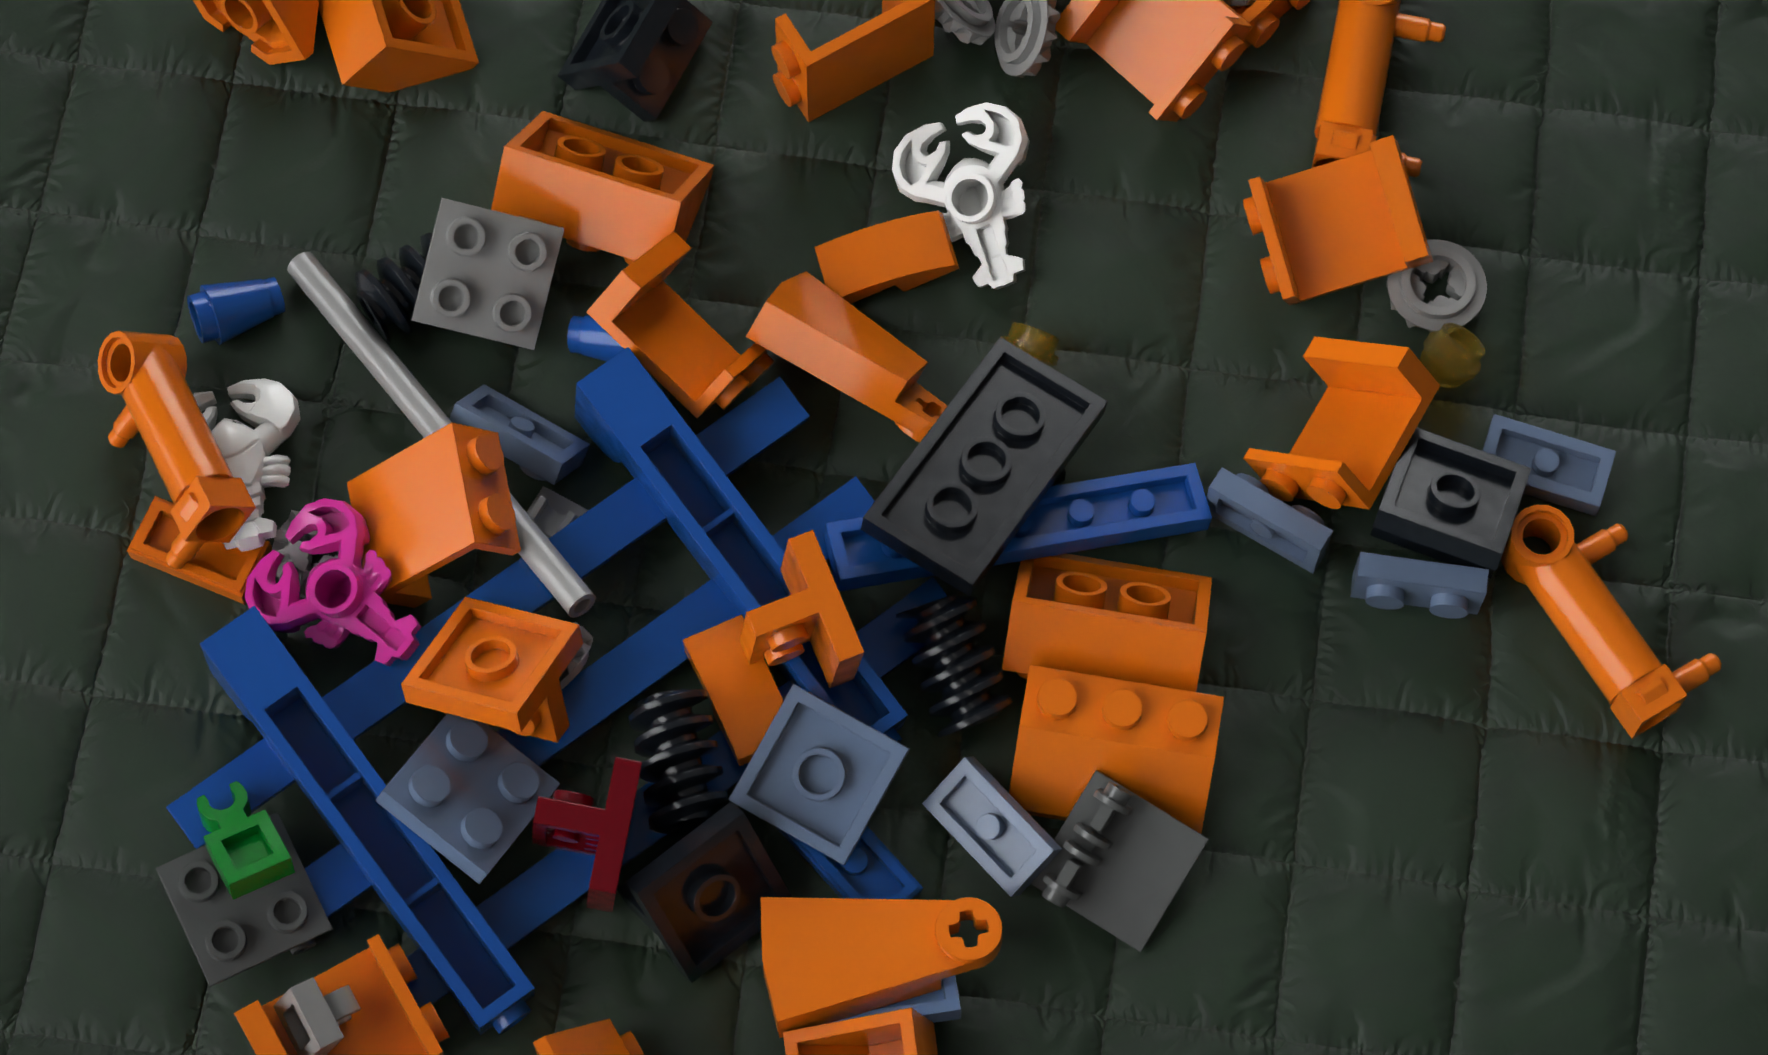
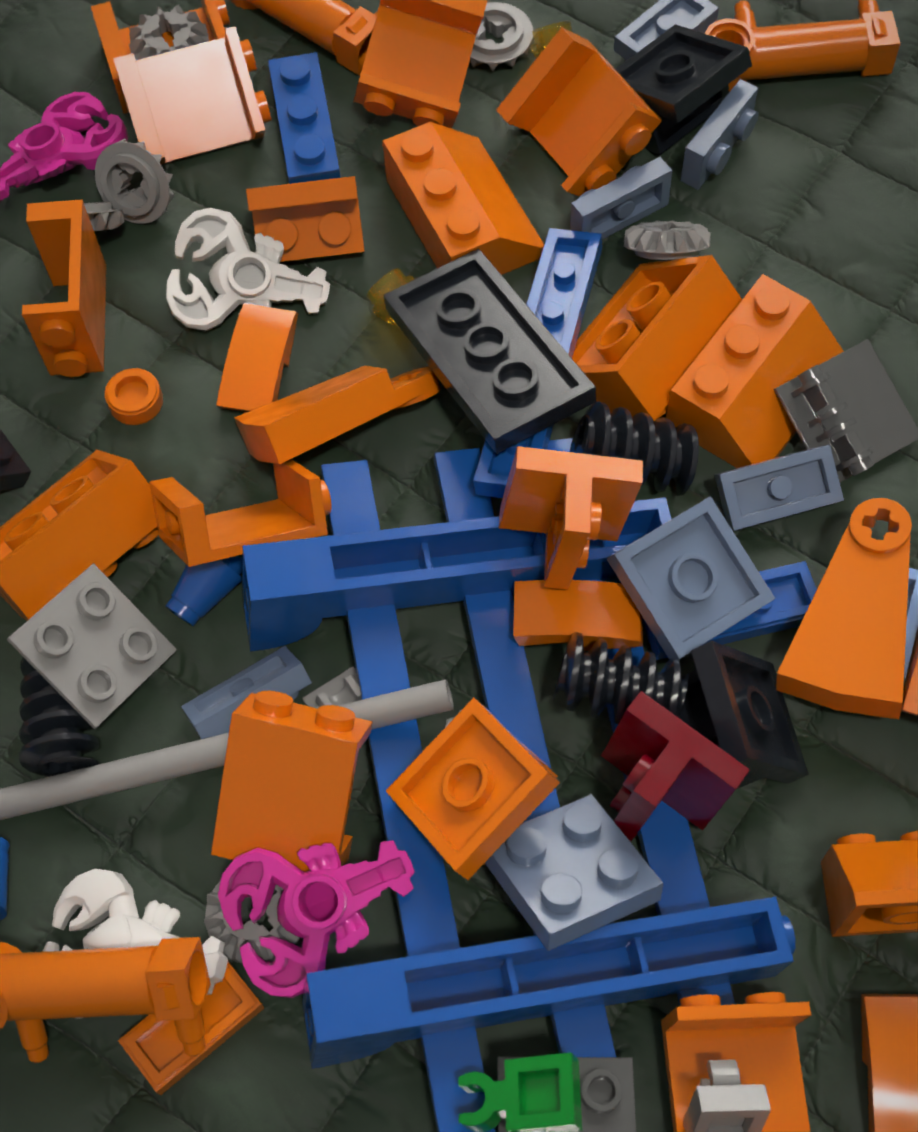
camera: 60 degrees left, 5 degrees down
none -> orange tile [105,368,163,425]
none -> orange bracket [246,176,365,262]
none -> blue plate [268,52,341,184]
none -> orange slope [383,122,544,275]
none -> light grey gear [624,220,711,260]

